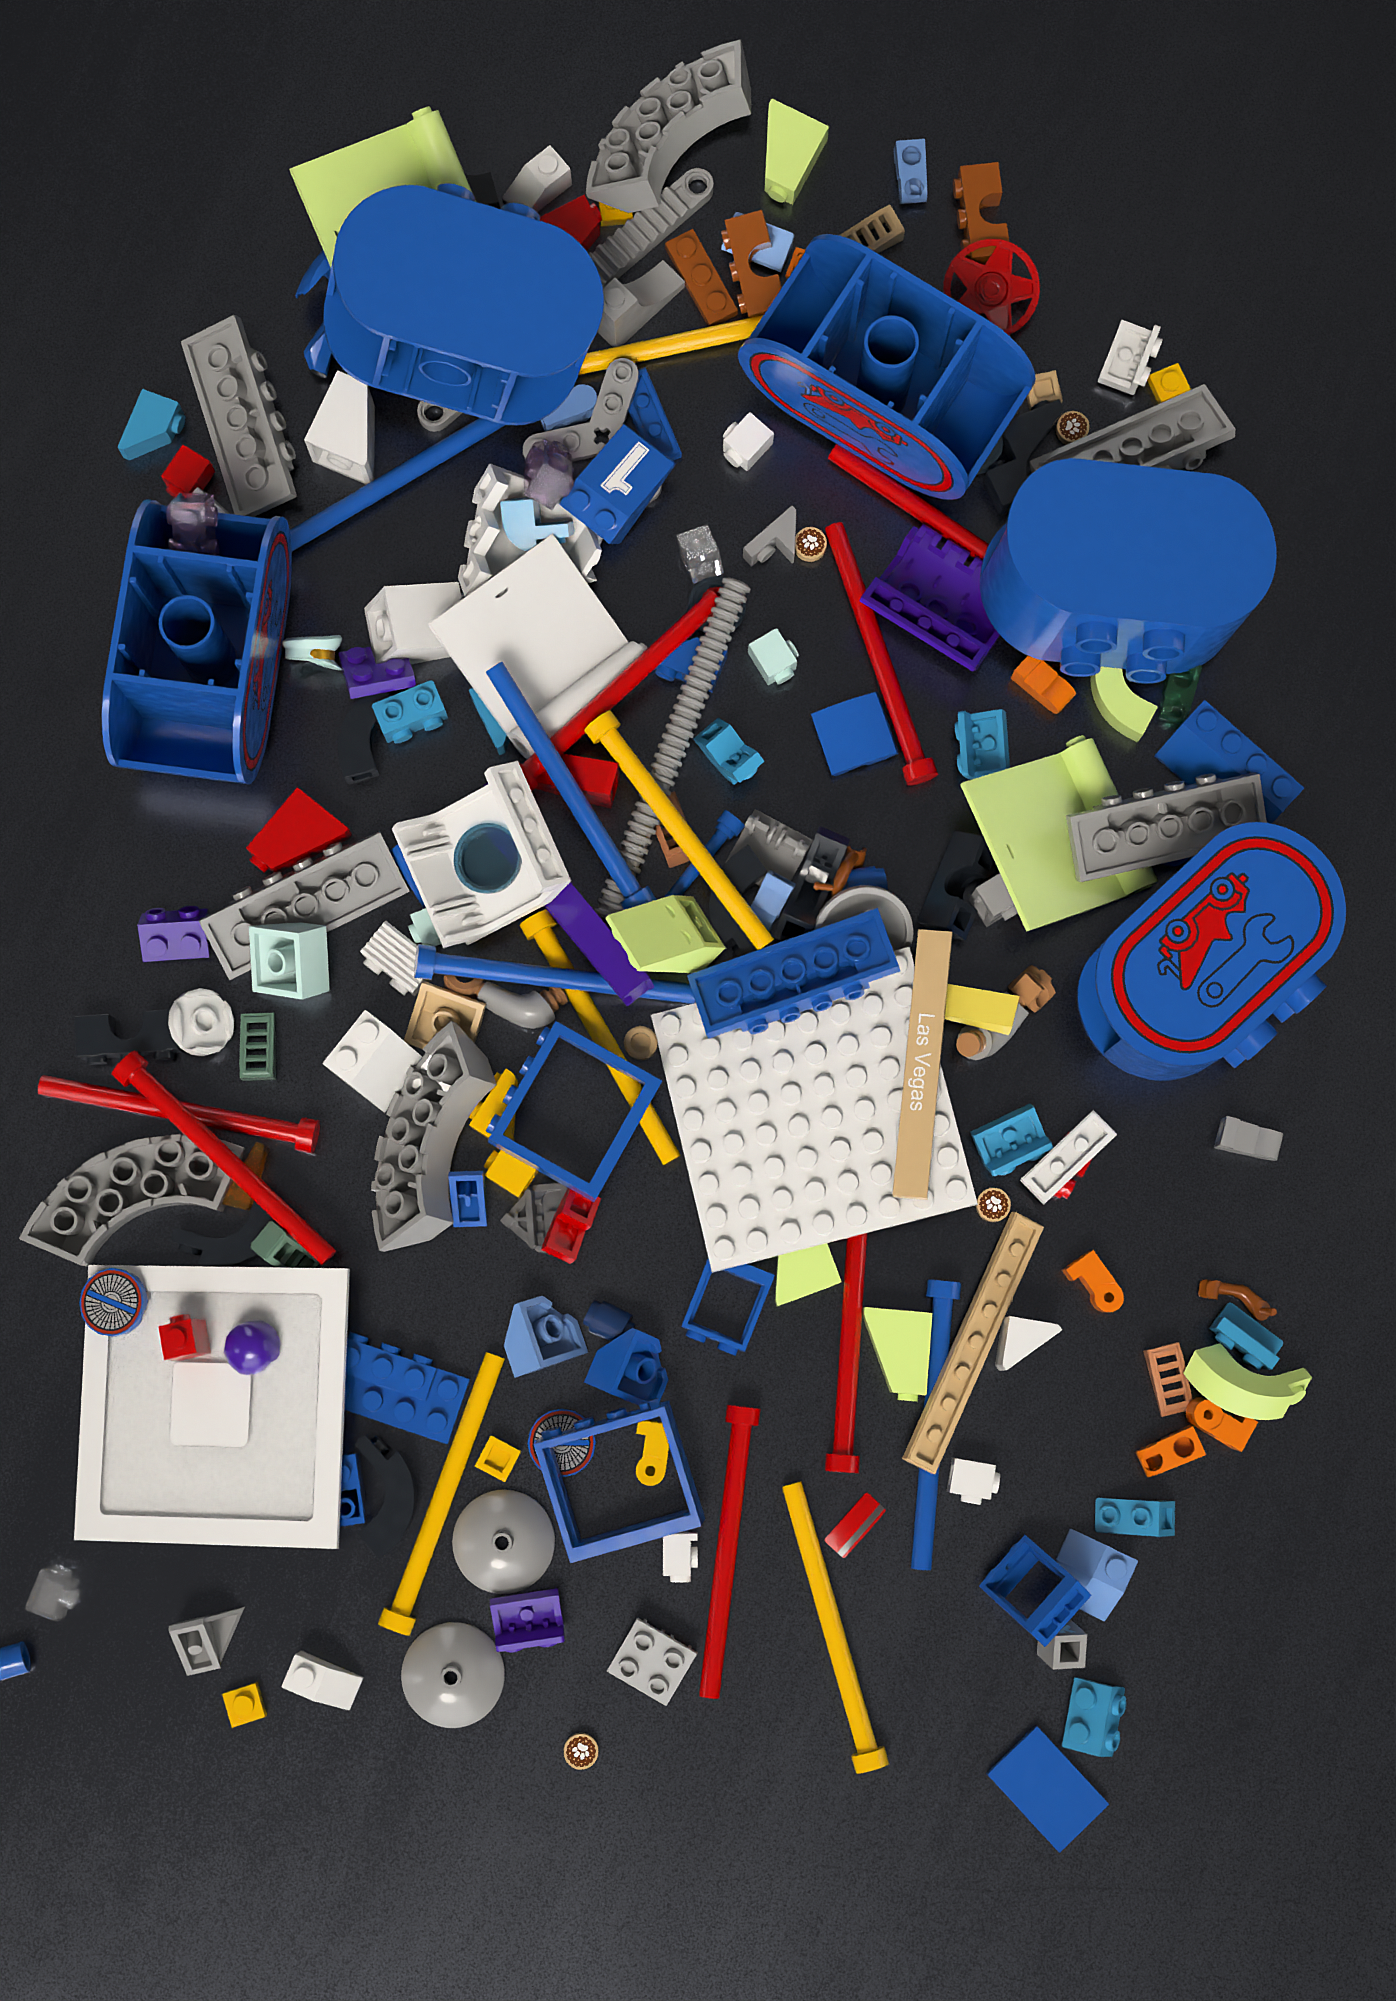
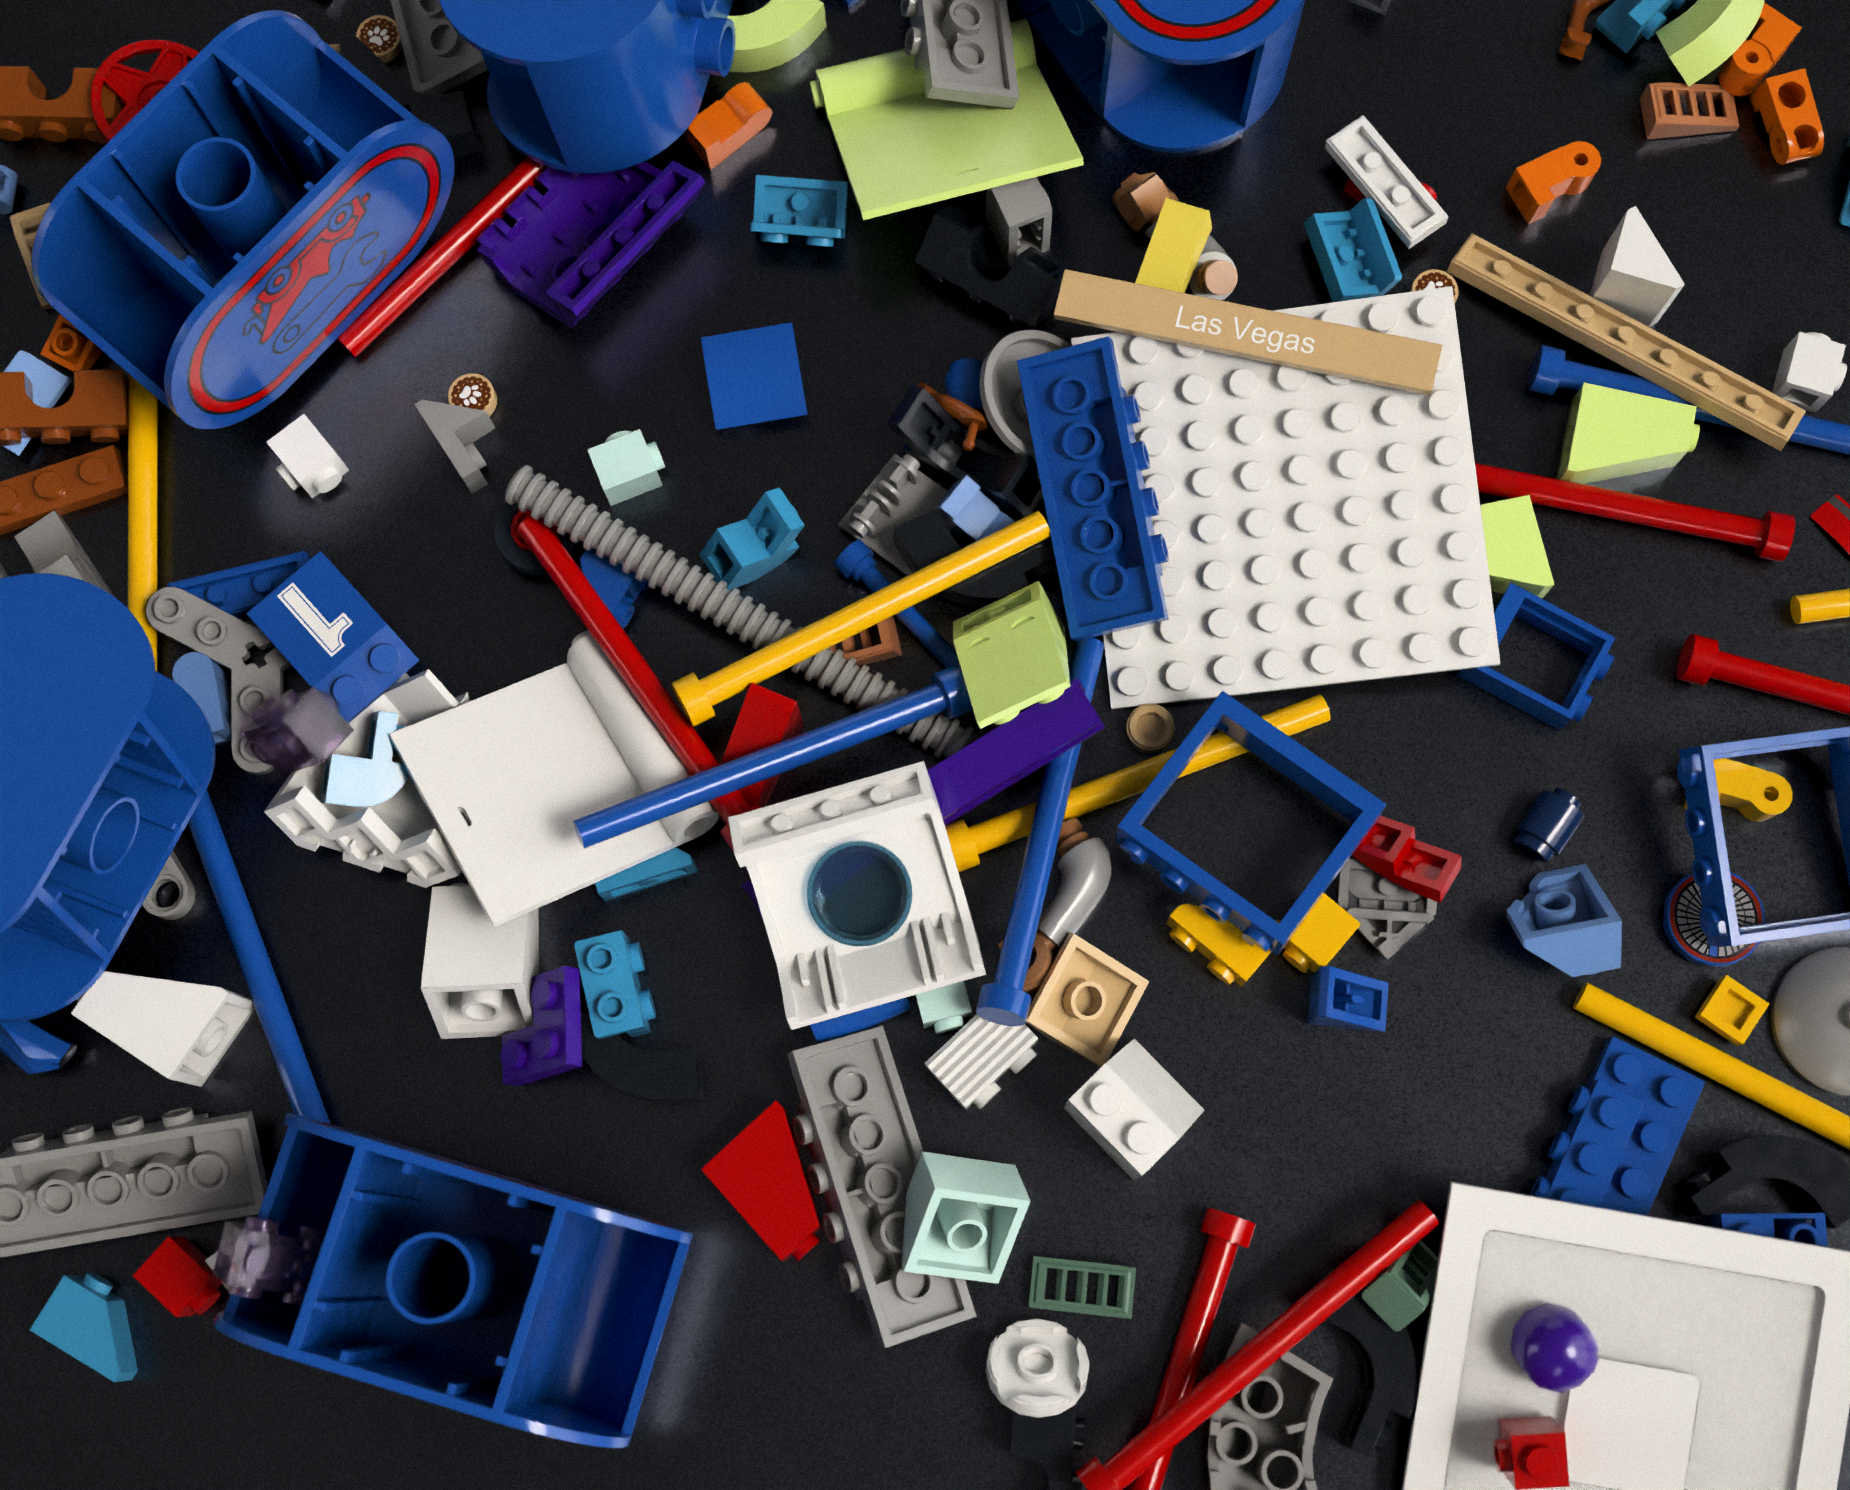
camera: 75 degrees left, 5 degrees down
bracket [137,906,211,962] -> none
clear orange slope [222,1142,269,1211] -> none
light aqua piece [282,635,342,670] -> none
light grey brick [371,1021,497,1252] -> none
blue slope [584,1328,668,1405] -> none
clear brick [676,525,724,584] -> none
red piece [825,522,938,786] -> none

